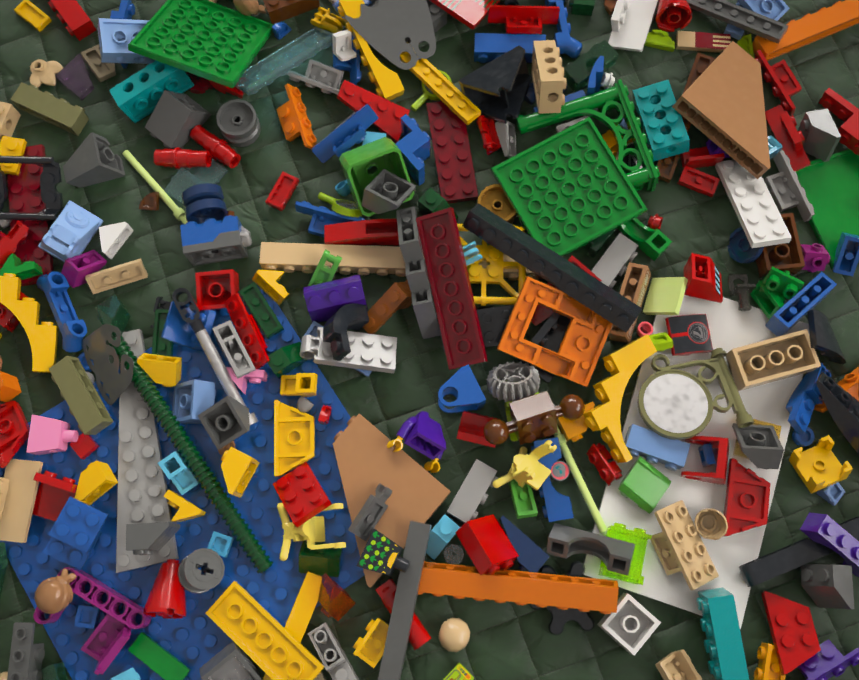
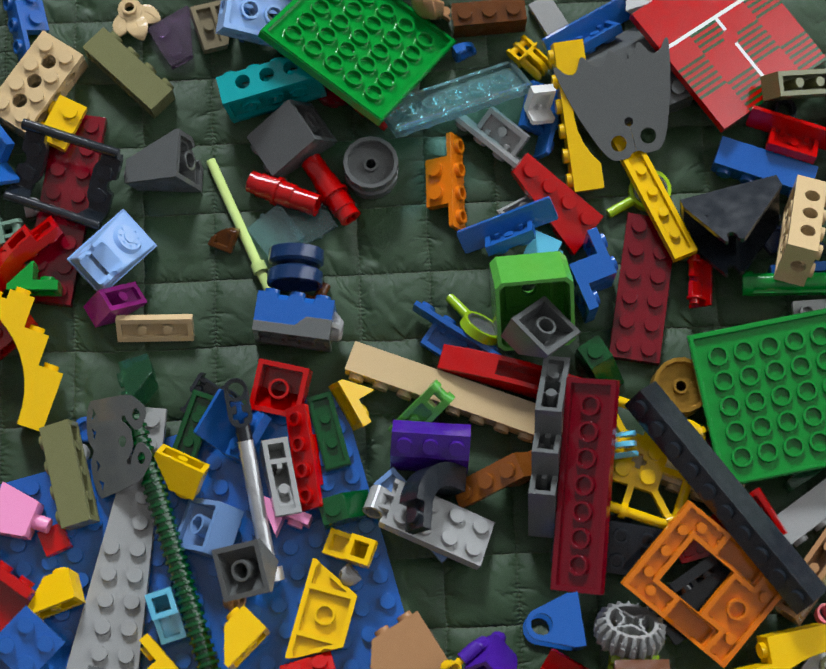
camera: 15 degrees right, 0 degrees up
blue plate [37,271,87,352] -> none
white slope [99,222,134,260] -> none
red plate [265,172,300,211] -> none
red tile [318,405,332,425] -> none
dark azure hinge [335,180,351,196] -> none
light grey slope [495,121,517,158] -> none

